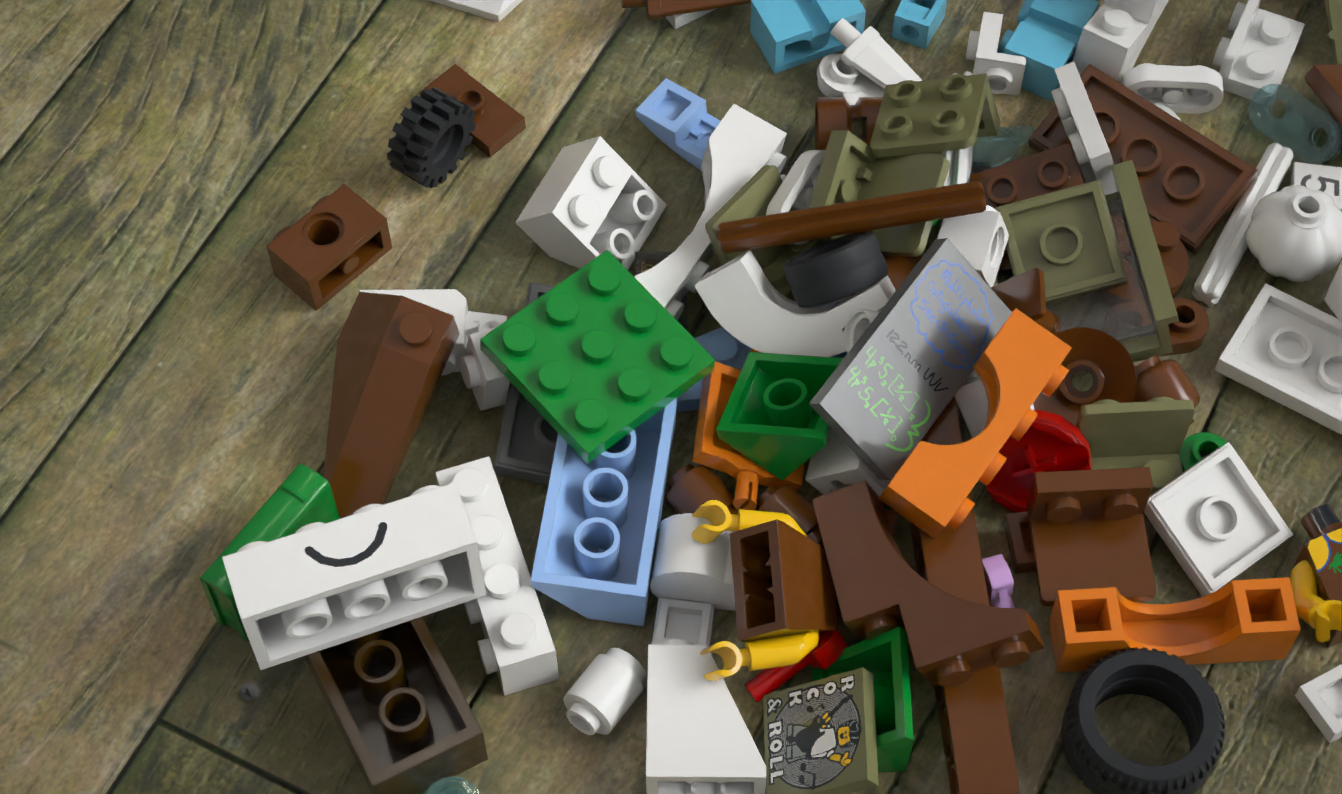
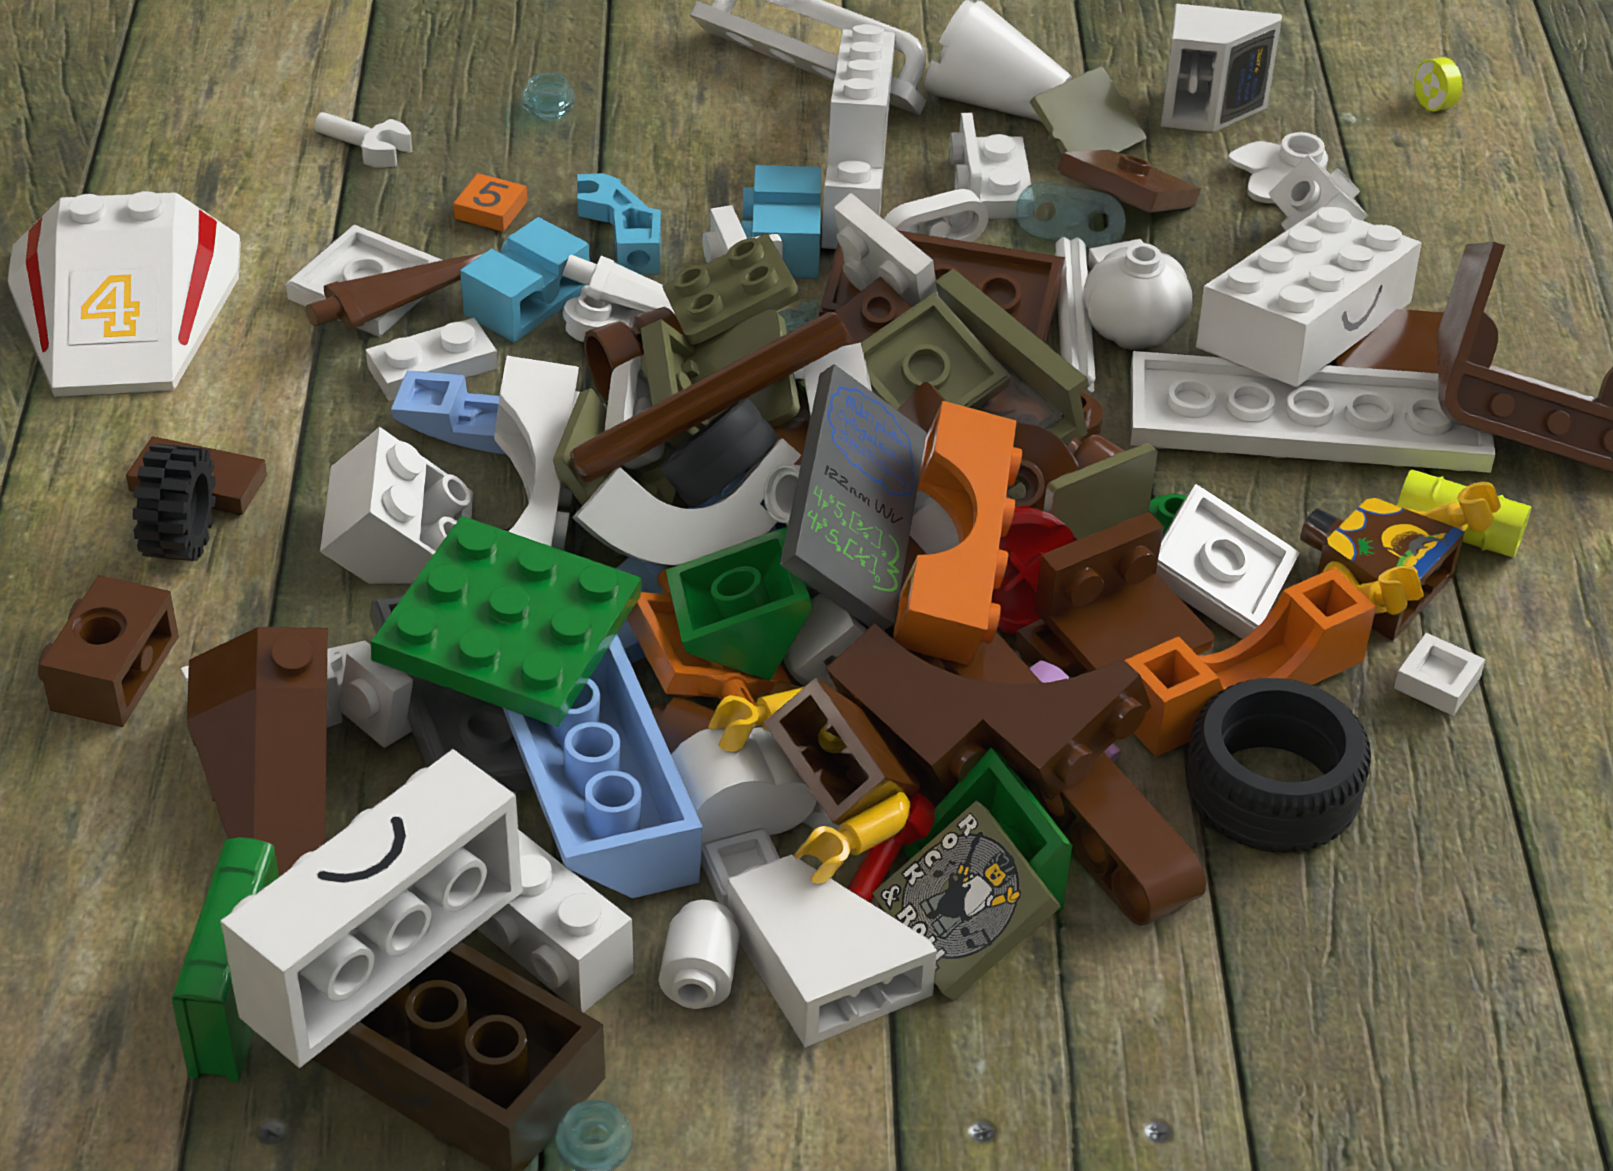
camera: 30 degrees left, 15 degrees down
none -> white plate [366,318,498,401]

